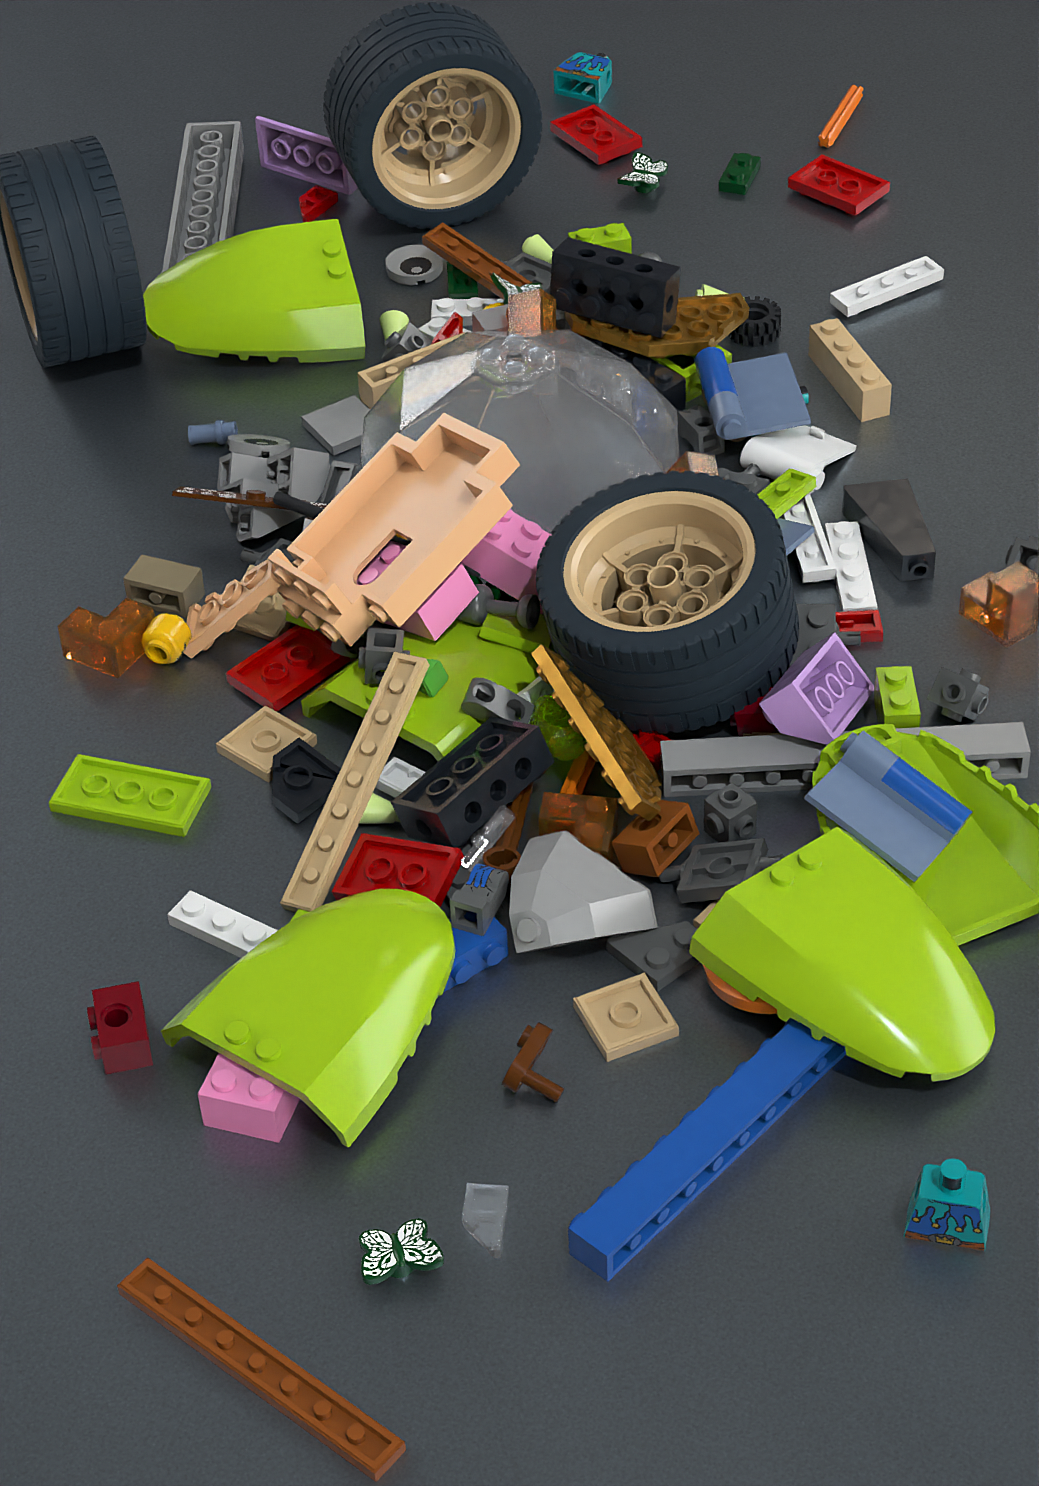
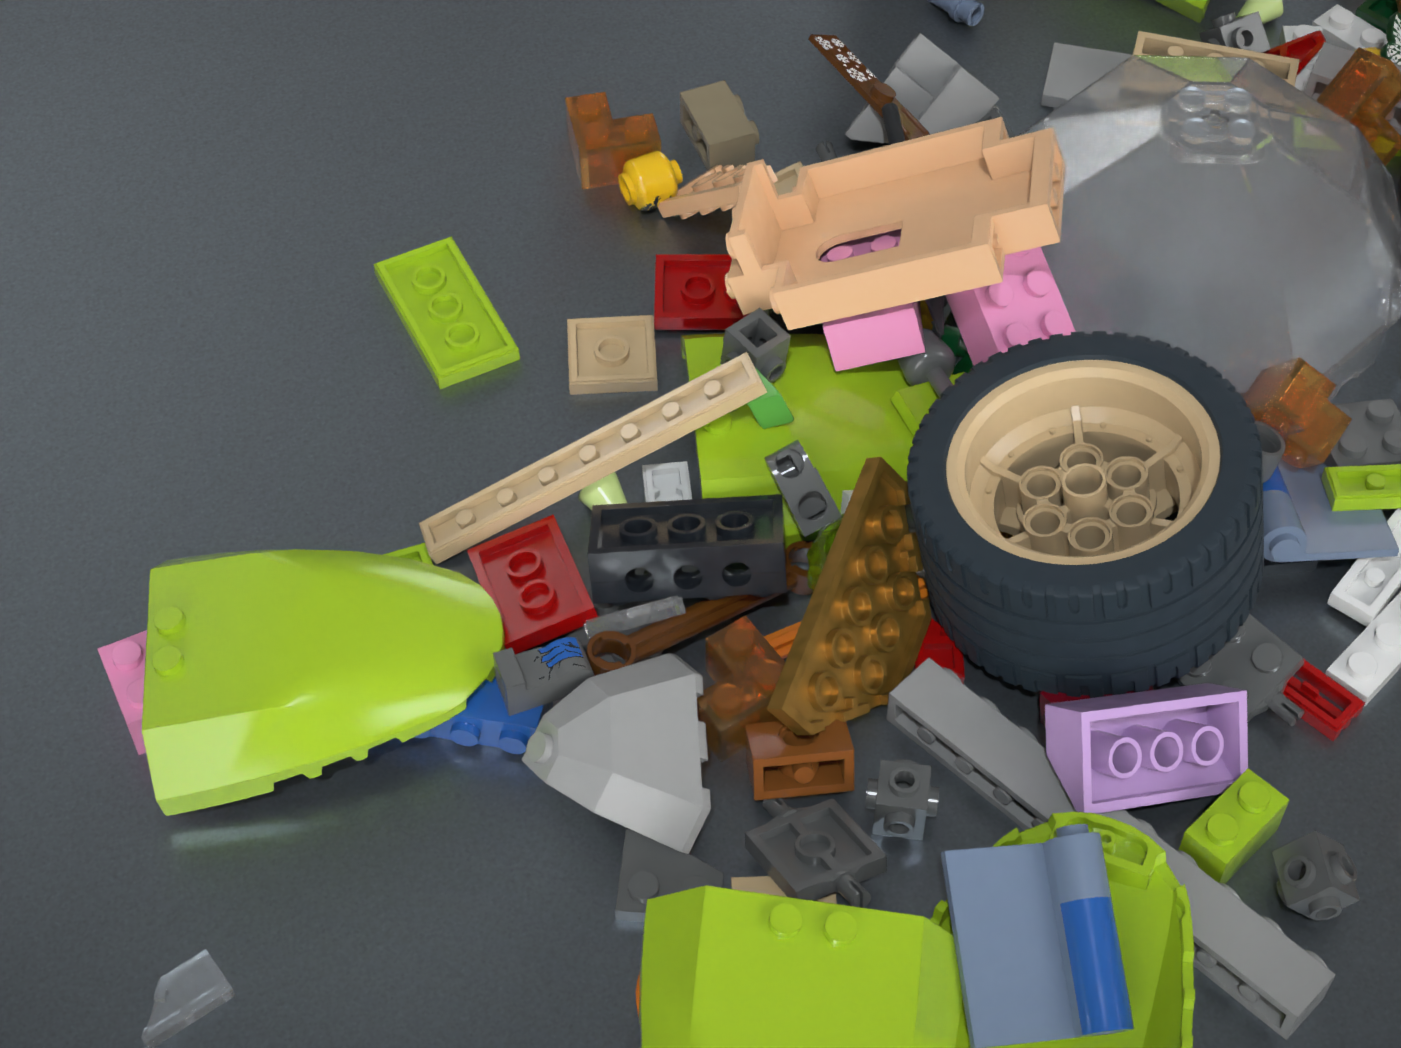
camera: 45 degrees right, 10 degrees up
dark red brick [87,981,153,1075] -> none
white plate [167,890,278,958] -> none
light grey tile [227,434,290,457] -> none
black plate [272,737,341,824] -> none
dark green animal [359,1218,444,1285] -> none
reddish brown piece [501,1022,564,1103] -> none
tan tile [573,973,679,1062] -> none

